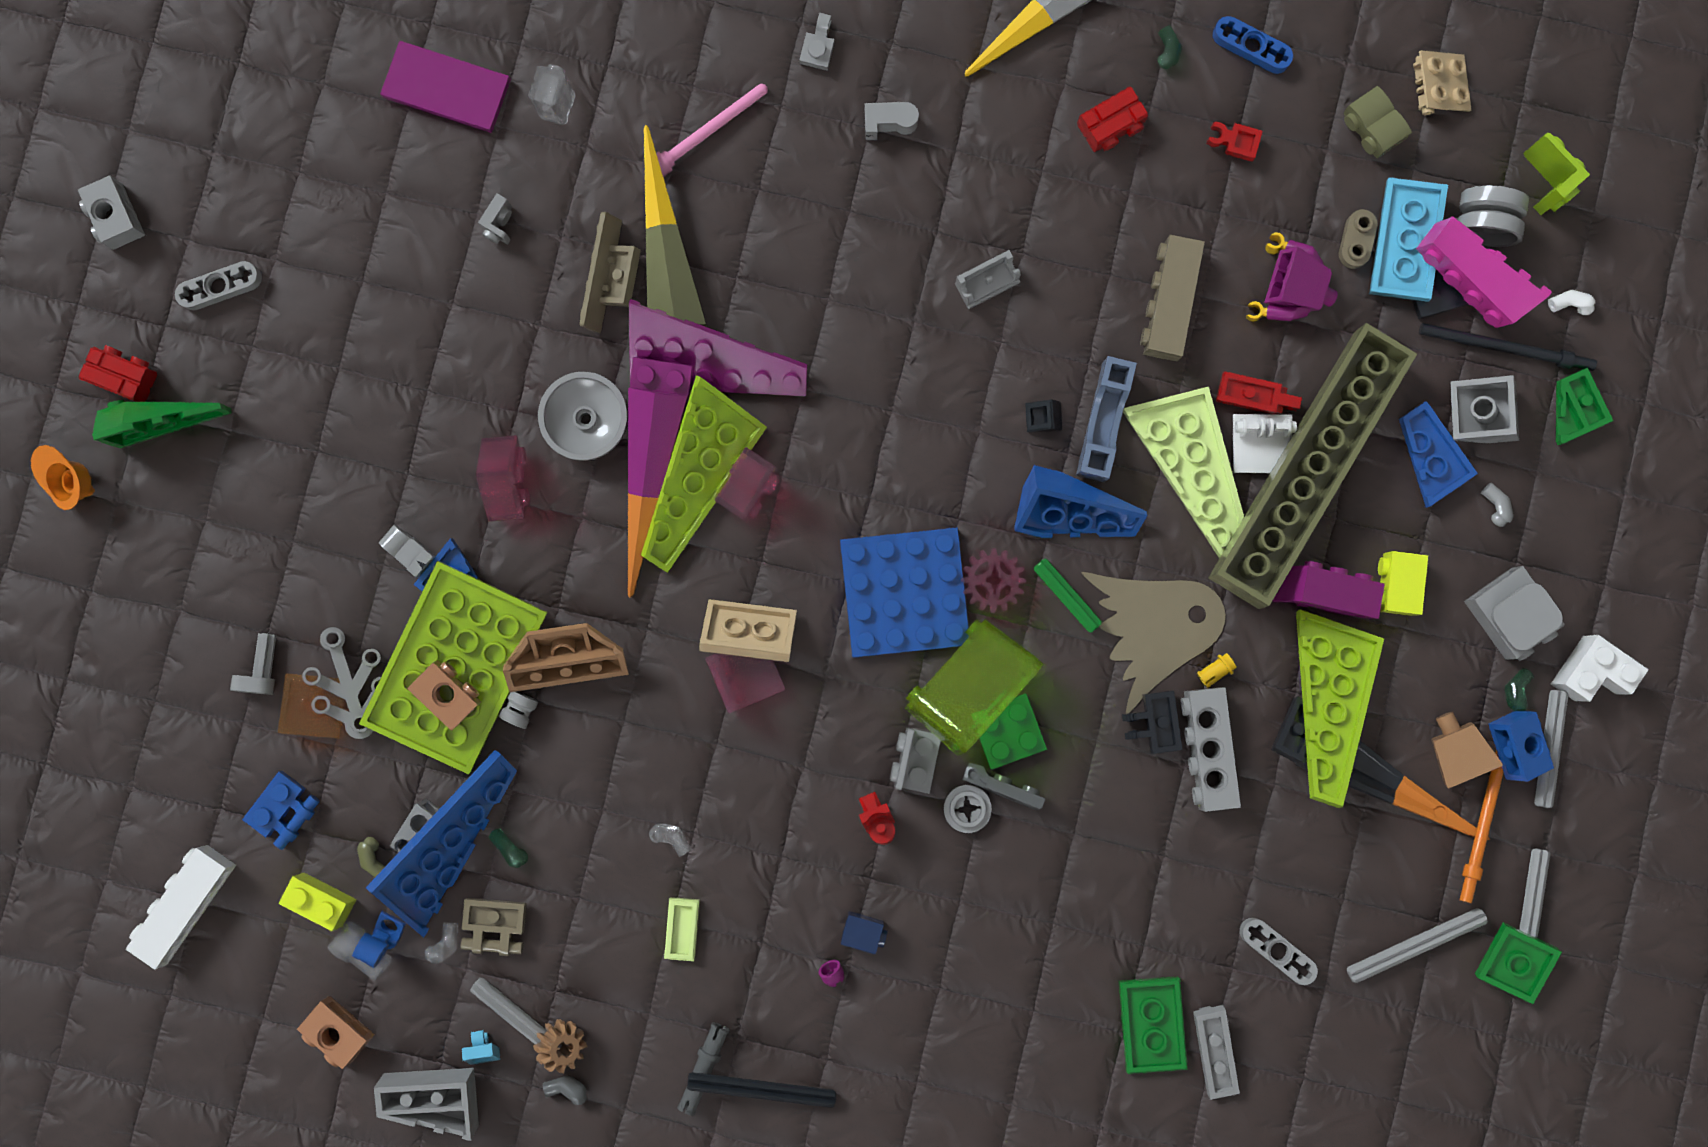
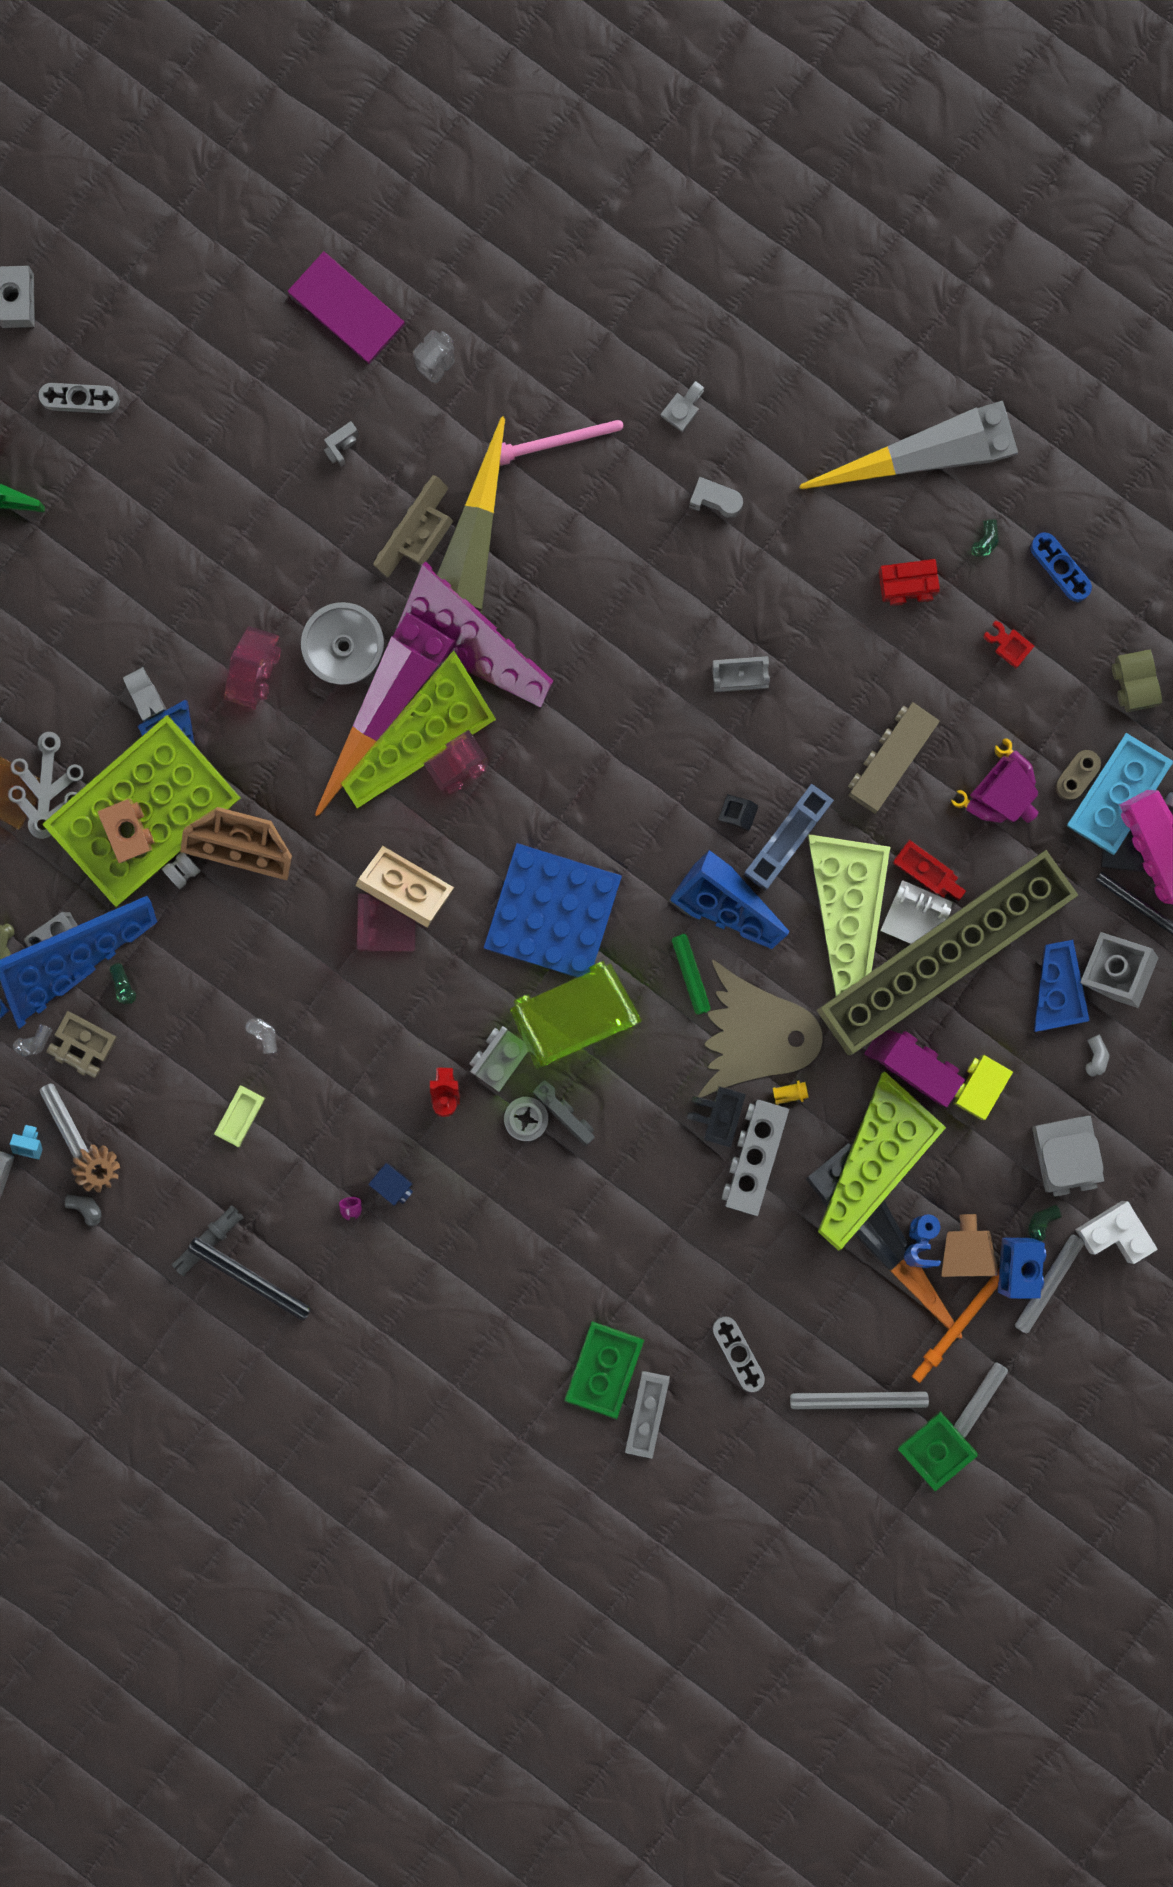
camera: 25 degrees right, 0 degrees up
clear pink gear [961,548,1026,613] -> none
green plate [970,693,1047,770] -> none
none -> blue leg [904,1214,941,1268]

